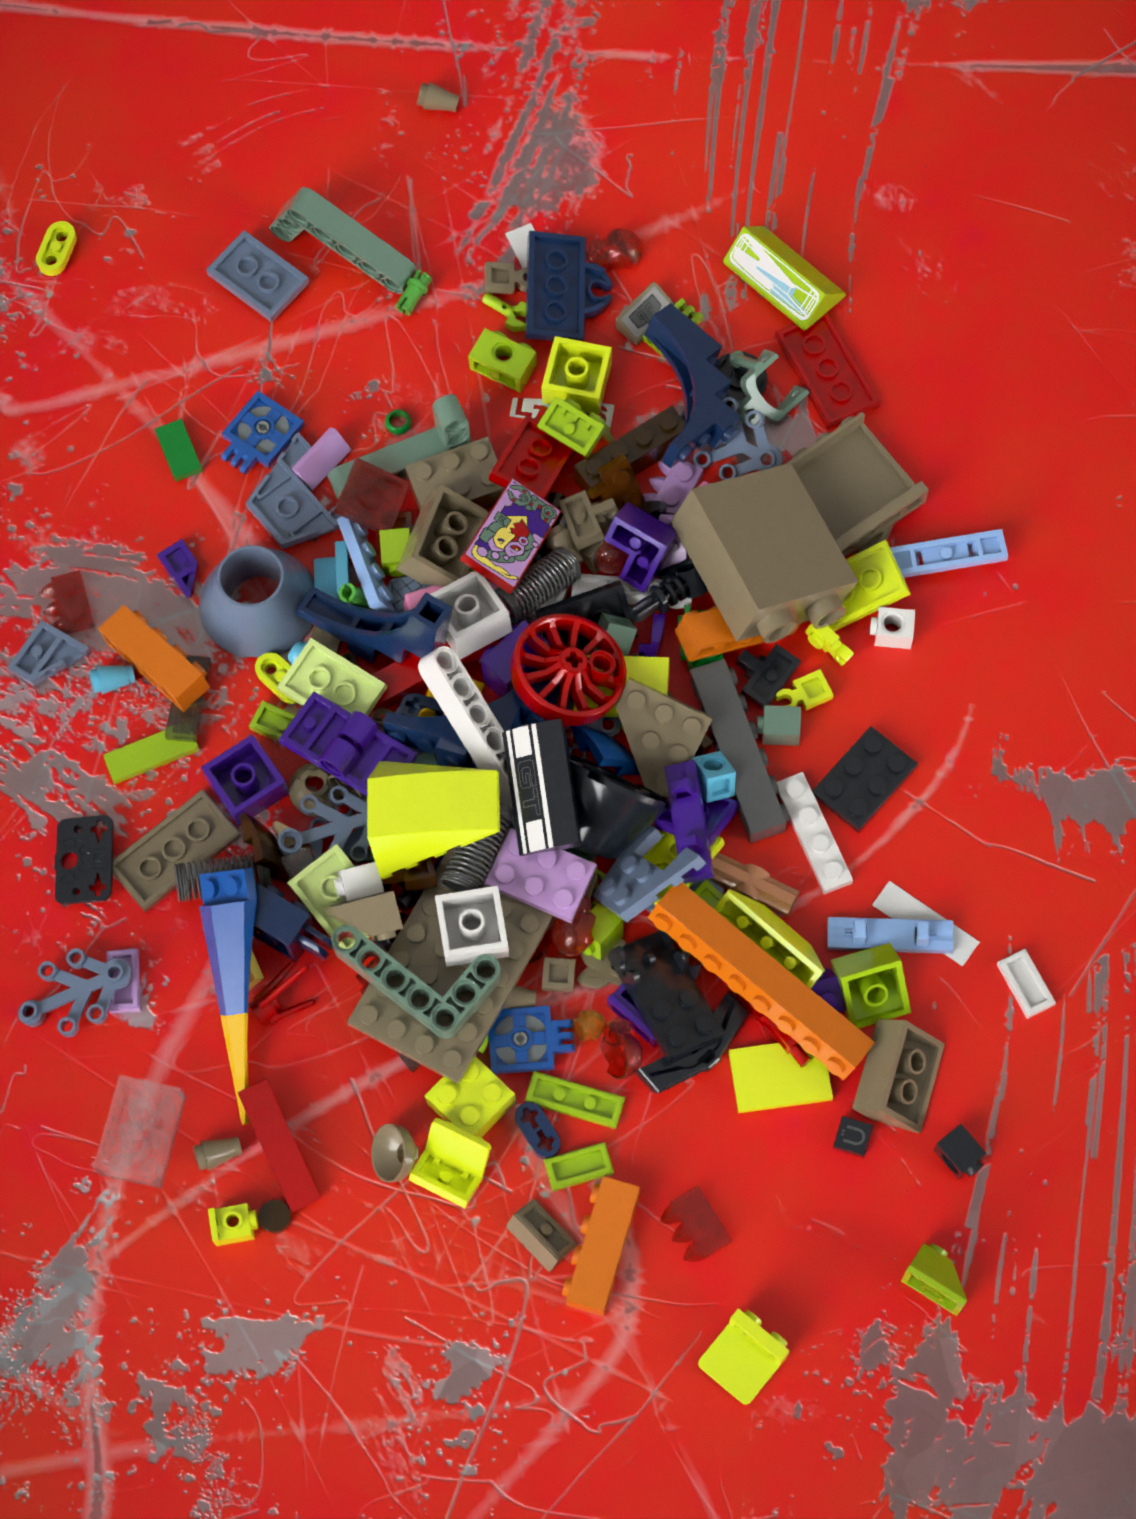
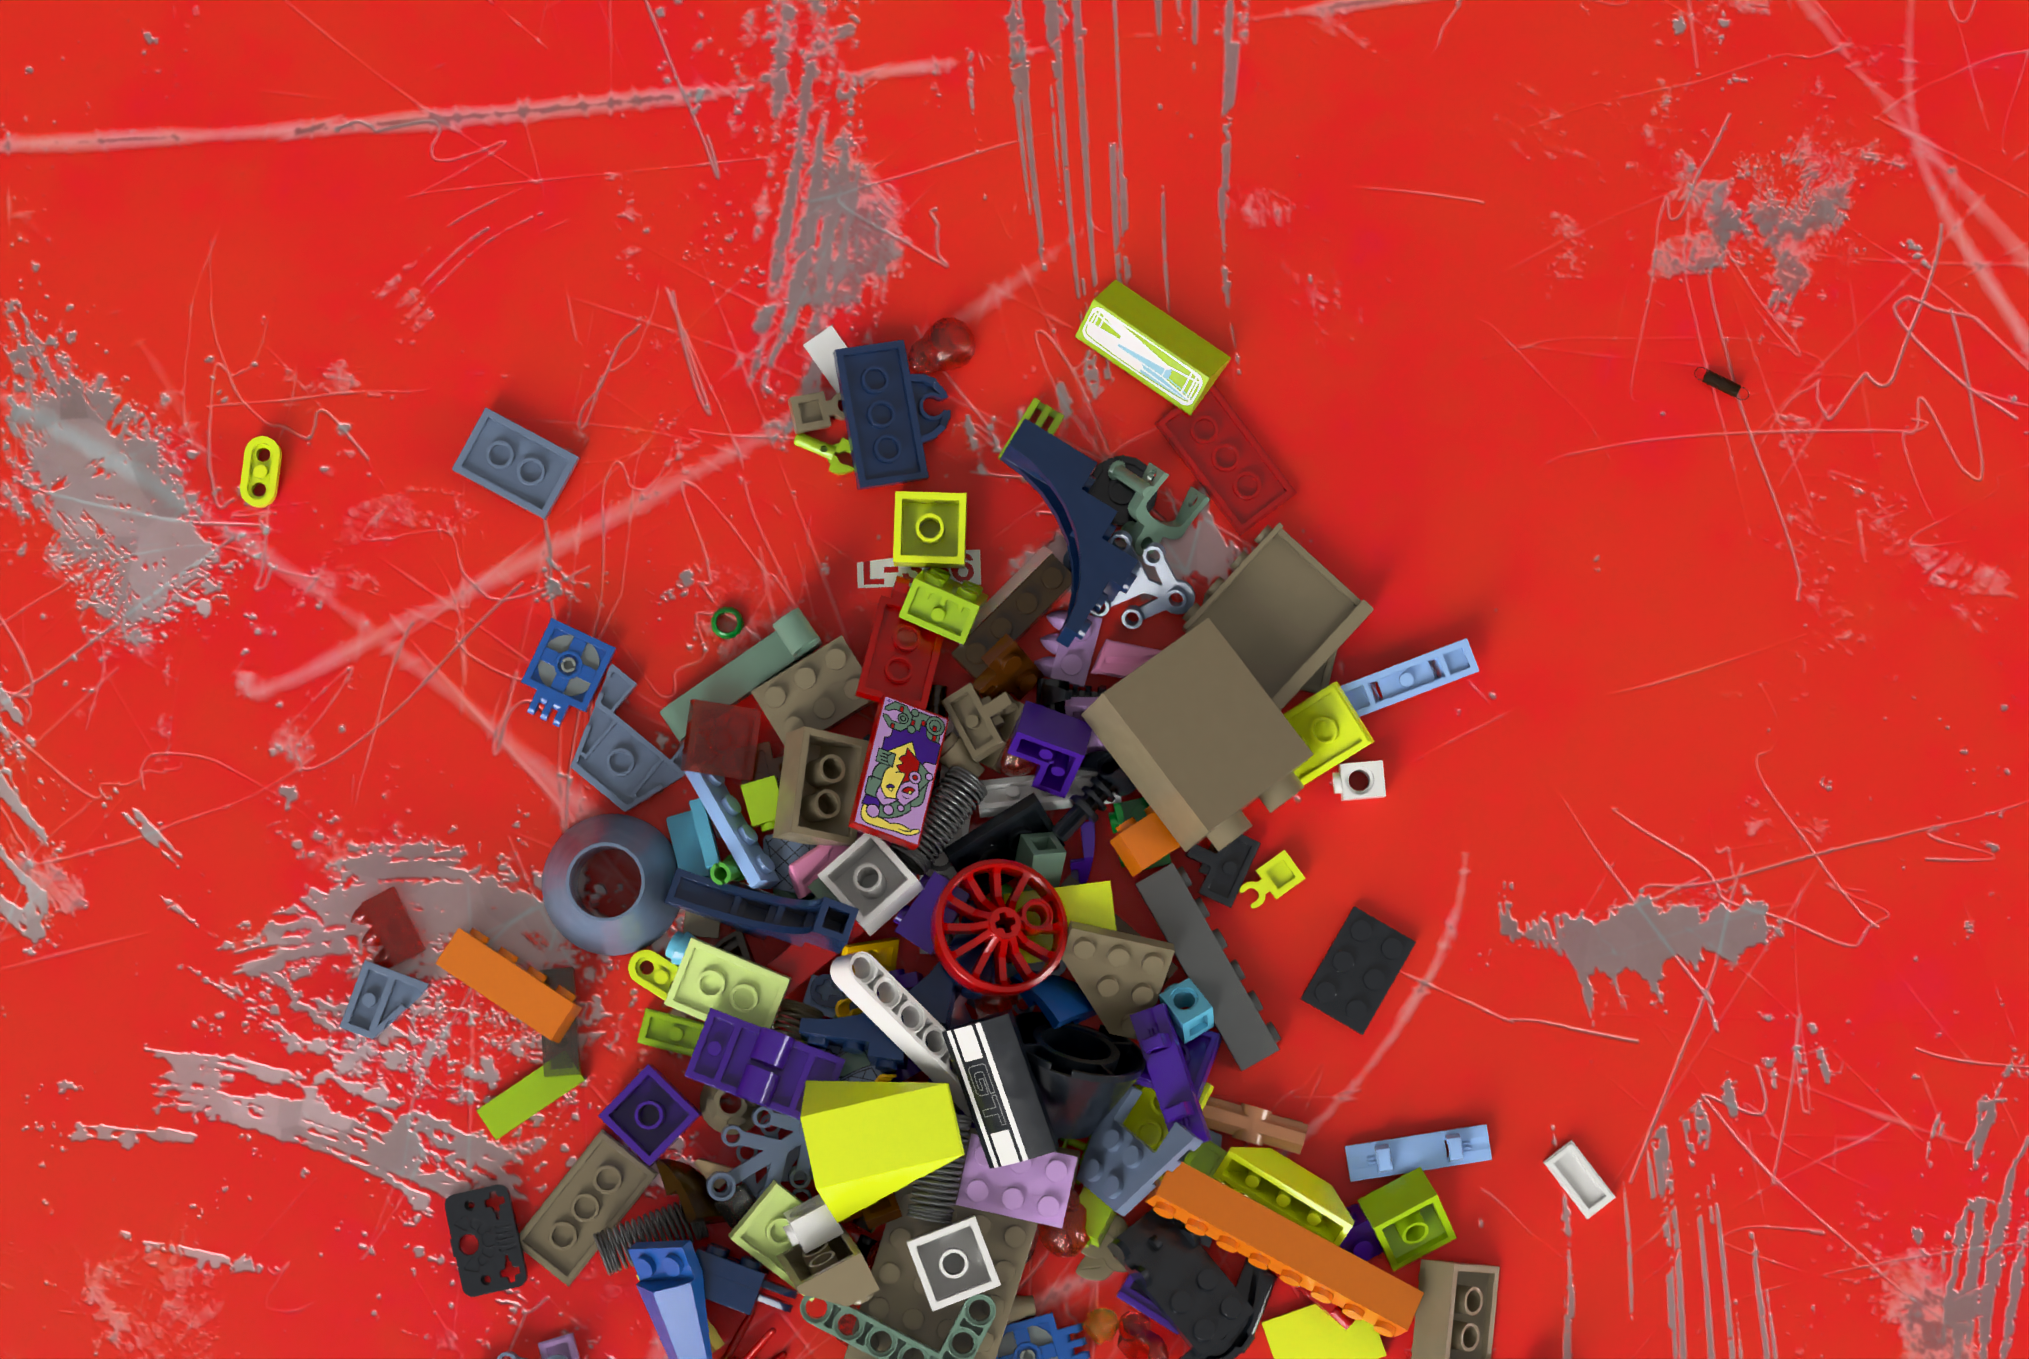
camera: 10 degrees left, 15 degrees up
medium azure cone [89,665,135,695] -> none
green tile [154,419,203,482] -> none
dark purple slope [157,539,198,599] -> none
sand green beam [270,187,417,294] -> none
lavender tile [291,427,351,491] -> none
bright green pin [394,270,432,316] -> none
dark tan cone [417,82,459,112] -> none
lime brick [468,328,537,393] -> none
dark tan plate [542,957,576,993] -> none
slope [616,281,675,345] -> none
sand green brick [757,705,801,746] -> none
white plate [777,772,853,895] -> none
neon yellow plate [805,623,854,666] -> none
white sticker [872,881,980,967] -> none

